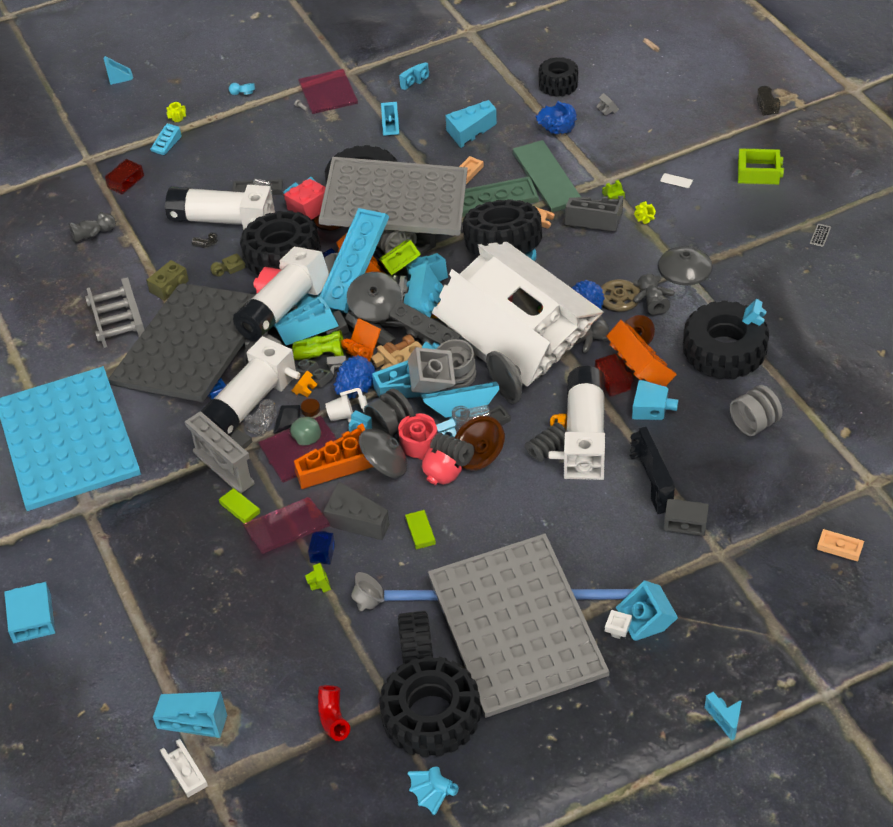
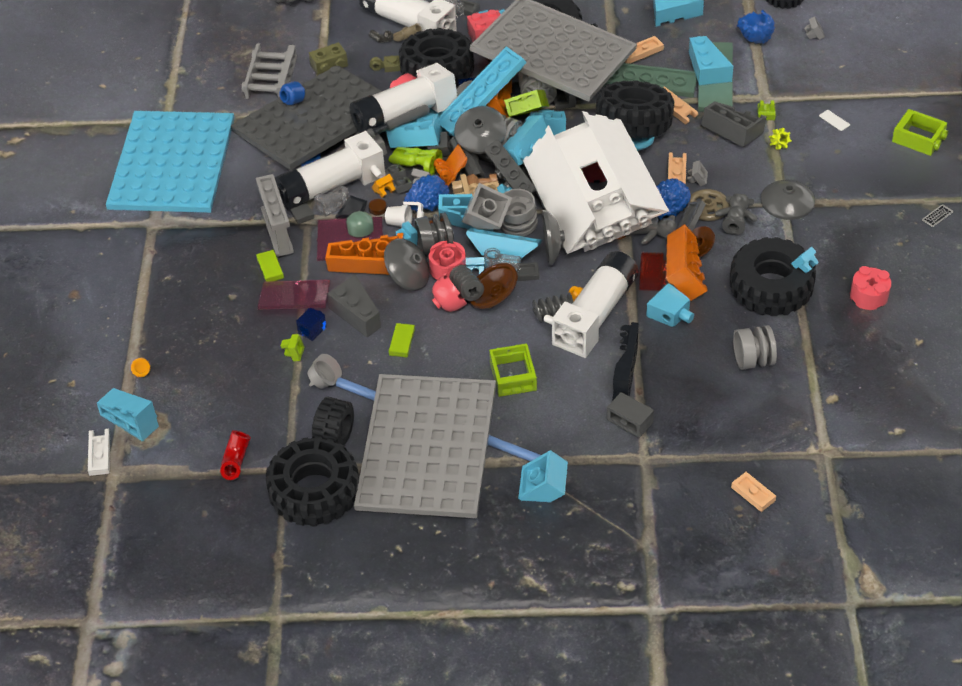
camera: 25 degrees right, 0 degrees up
medium azure brick [4,582,55,643] -> none
medium azure arm [407,767,459,815] -> none
white tile [605,610,632,639] -> none
medium azure slope [705,692,742,741] -> none
none -> light orange tile [131,357,150,377]
none -> blue head [279,81,305,105]
none -> dark grey piece [366,105,430,138]
none -> dark tan axle [393,23,422,42]
none -> lime window [489,343,537,397]
none -> light nougat hinge [668,152,687,185]
none -> dark grey tile [676,200,706,232]
none -> light grey tile [687,160,708,186]
none -> medium azure wedge [689,36,733,85]
none -> coral brick [850,266,891,310]

